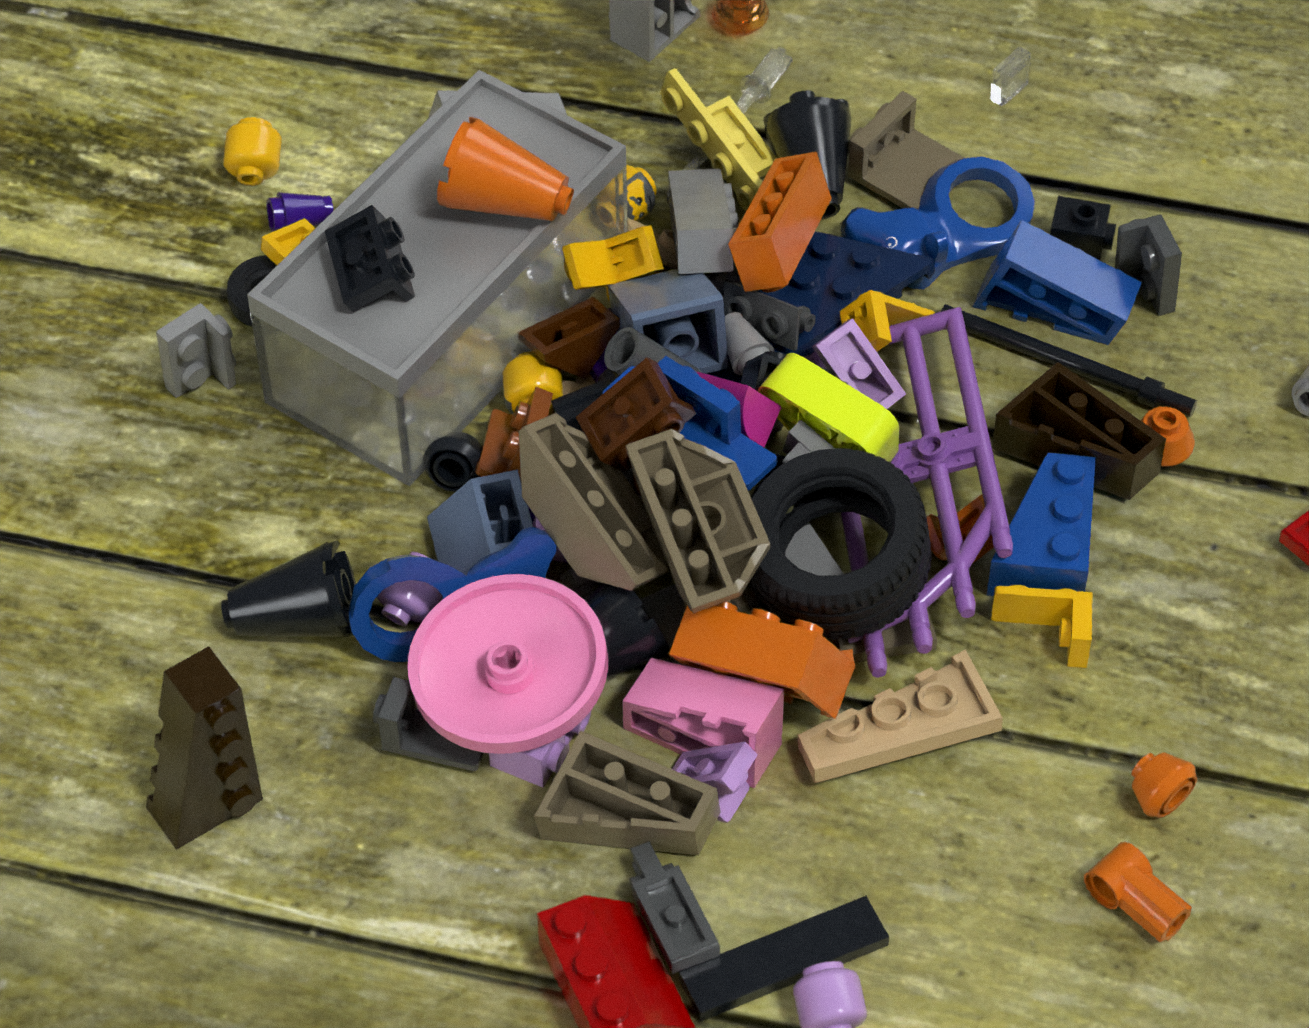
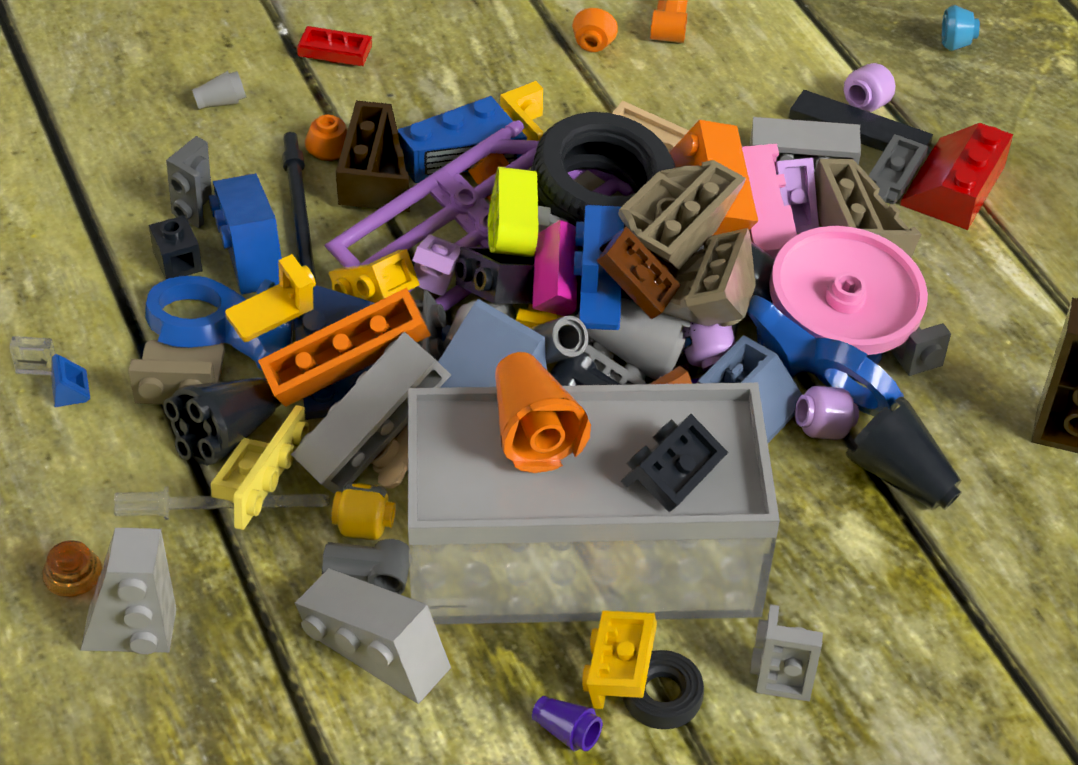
camera: 130 degrees left, 5 degrees down
none -> blue slope [51,354,90,407]
none -> yellow bracket [225,254,316,342]
none -> light grey brick [749,117,861,172]

